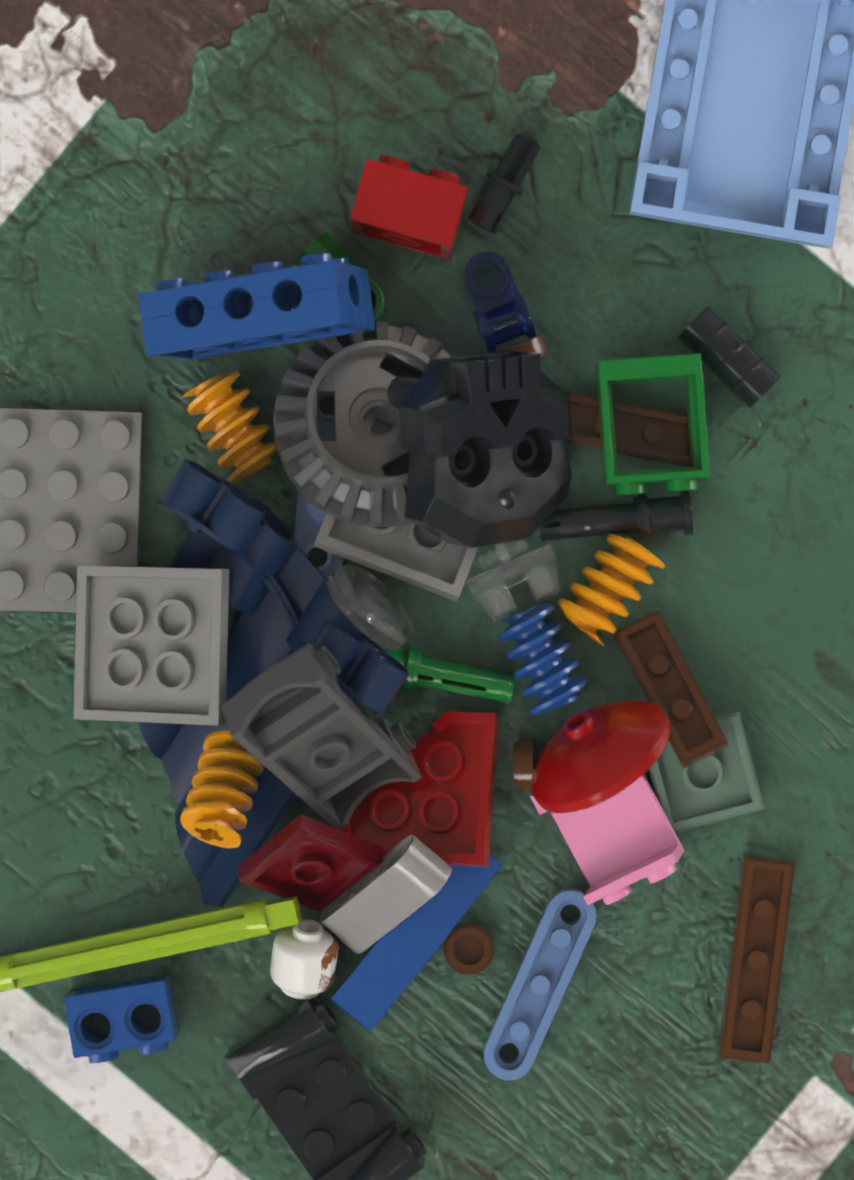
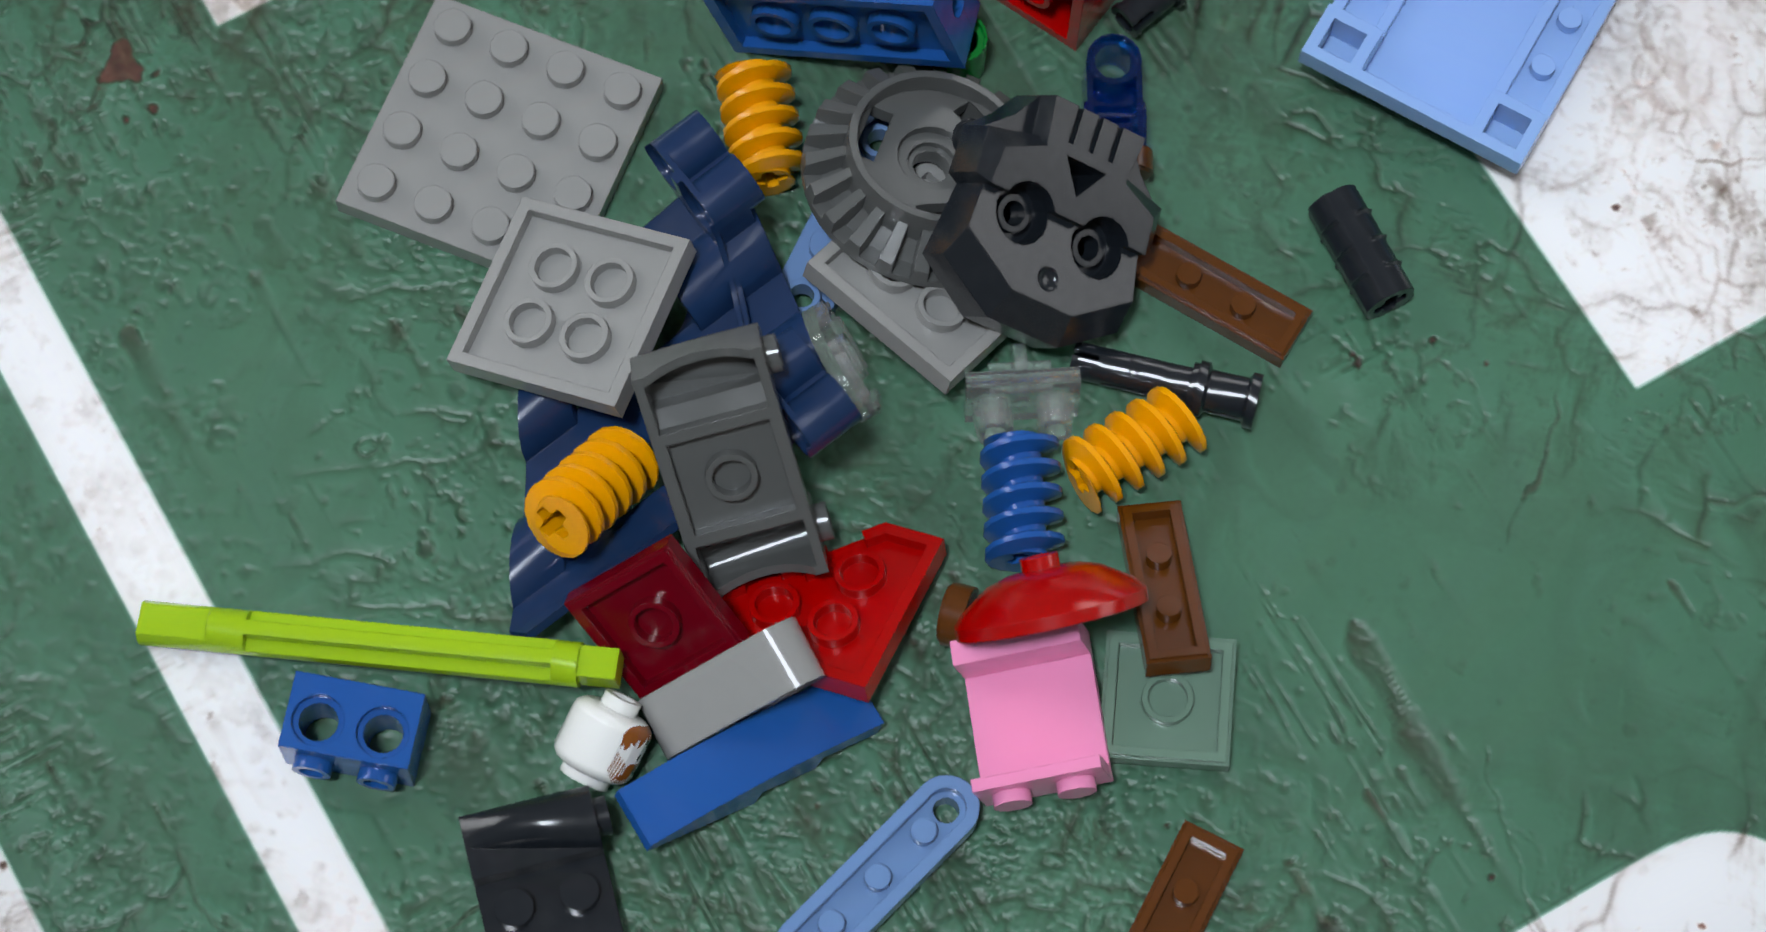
camera: 15 degrees right, 20 degrees down
green pin [382,646,515,704] -> none
reddish brown tile [444,922,494,975] -> none
green window [595,353,710,496] -> none

